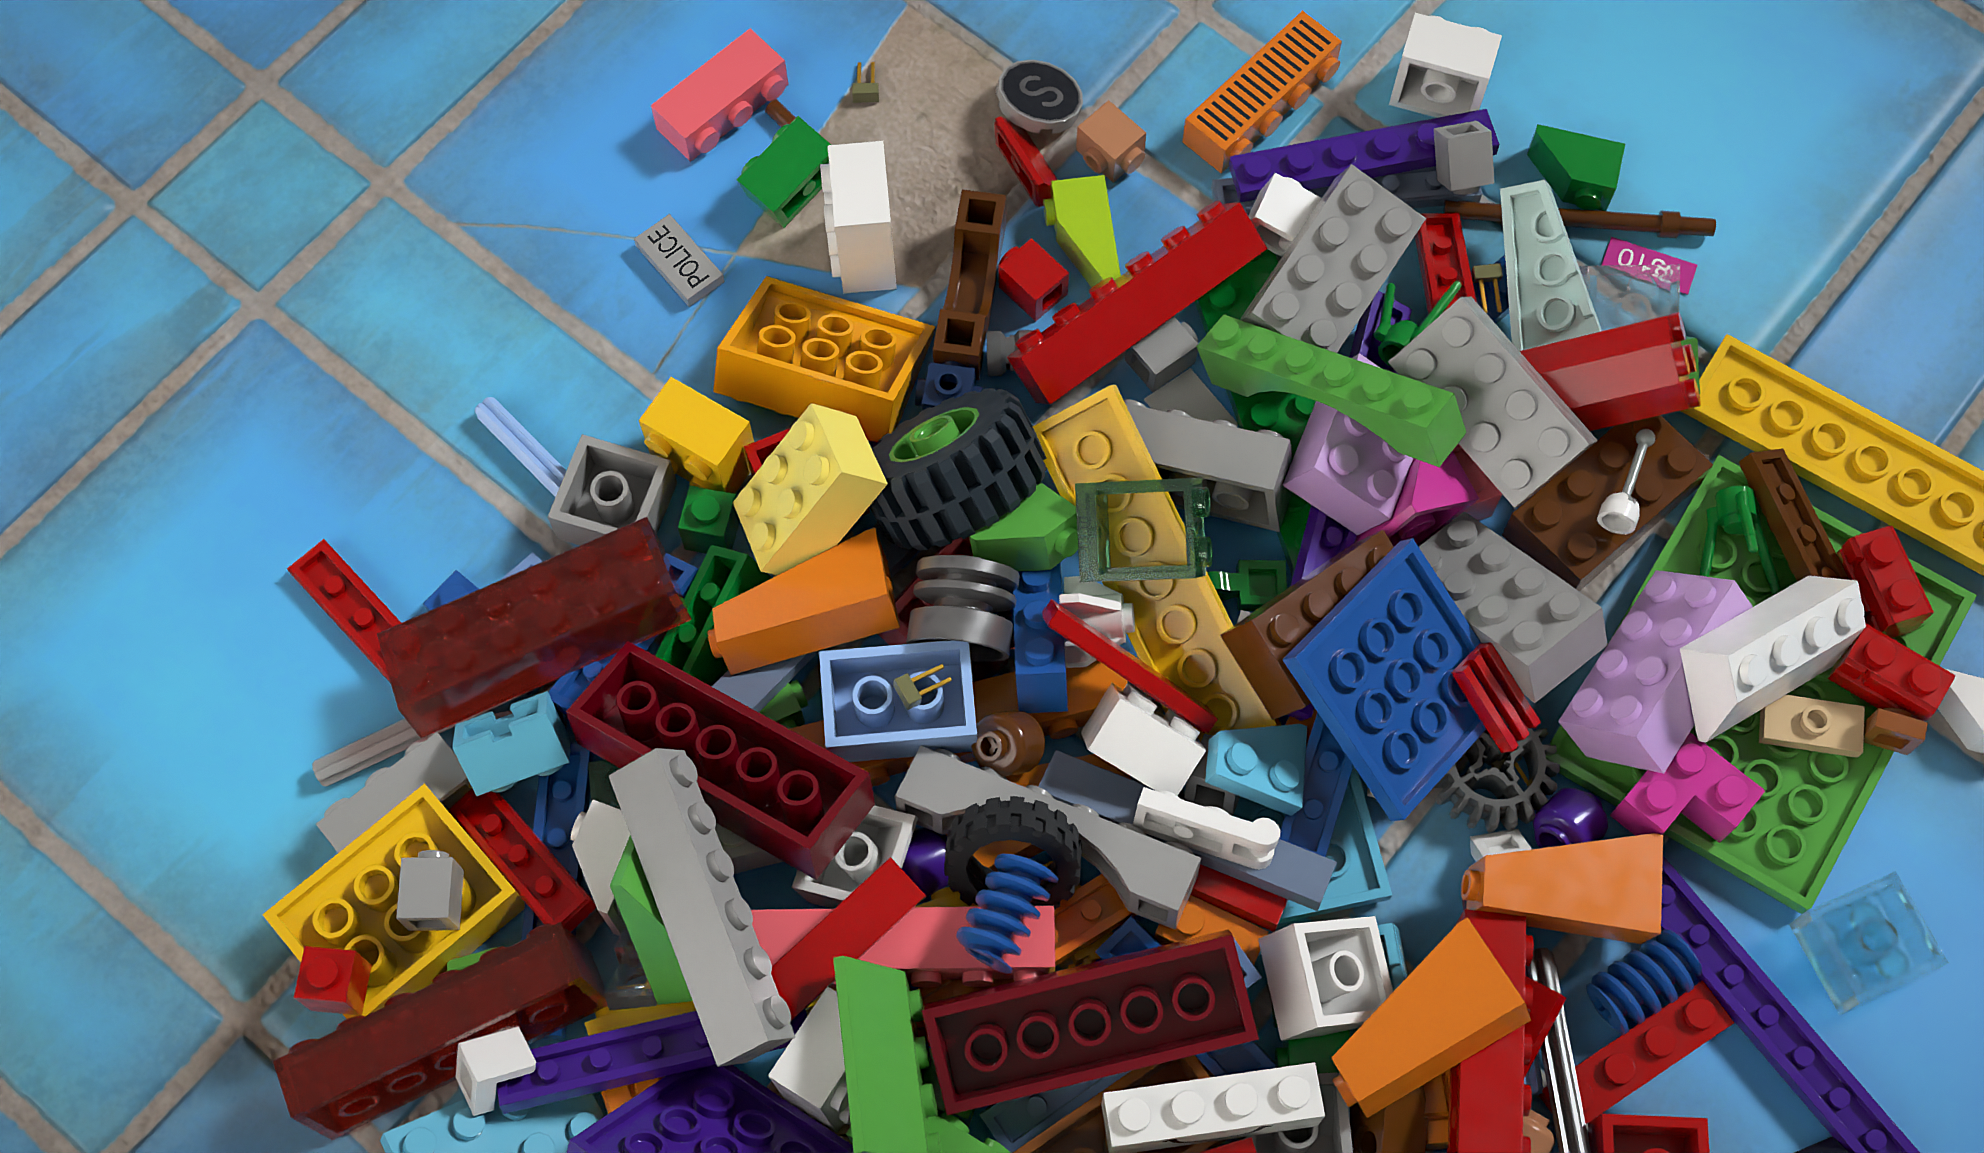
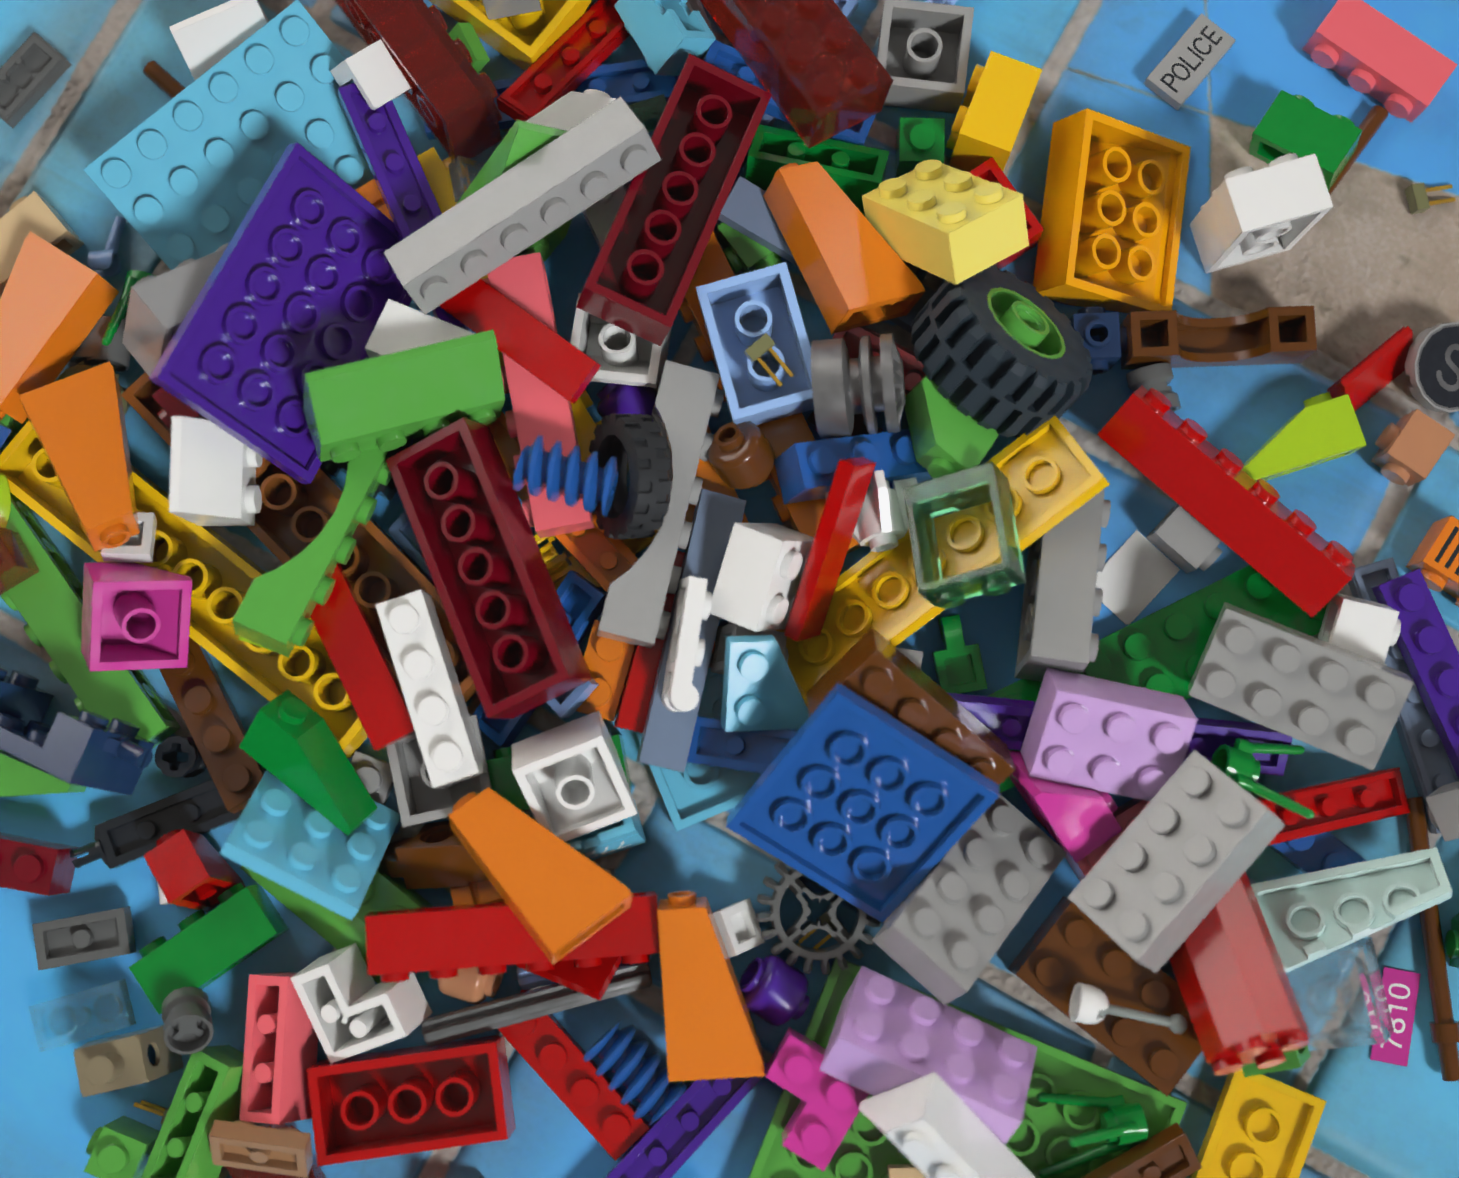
camera: 85 degrees right, 15 degrees up
red brick [998,238,1069,322] -> none
bright green arch [1196,315,1467,467] -> none
red tile [1451,642,1541,753] -> none
olive piece [1471,263,1503,313] -> none

